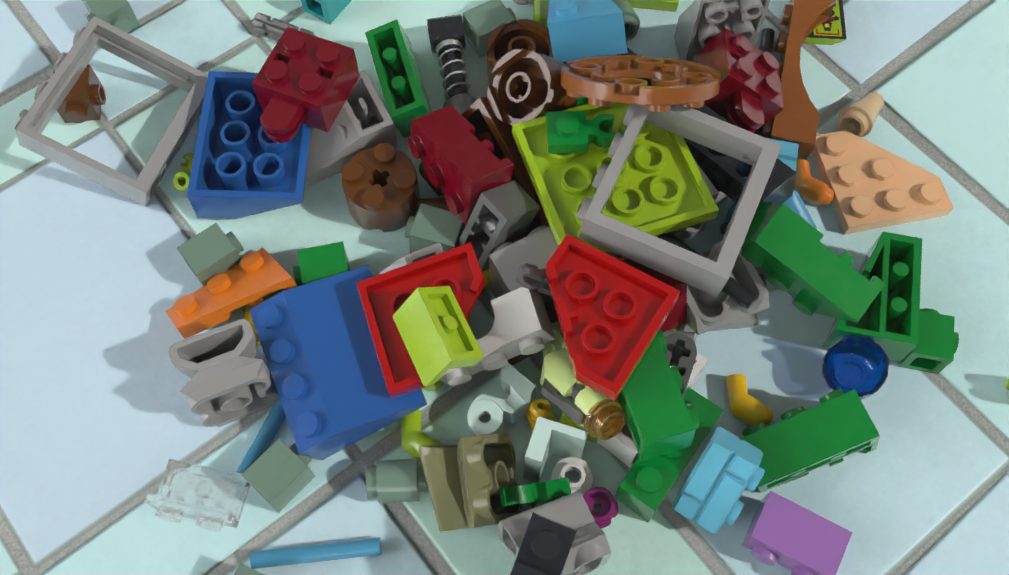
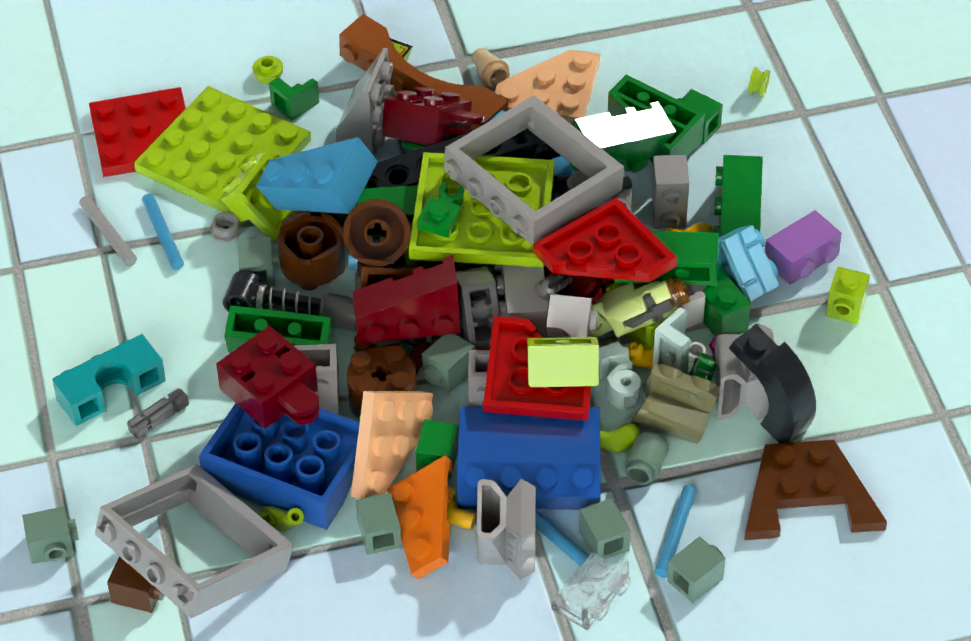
camera: 65 degrees left, 15 degrees down
dark orange plate [561,55,721,112] -> none
clear blue hair [822,335,890,400] -> none
none -> light nougat plate [351,391,433,499]
none -> light grey brick [651,155,689,229]

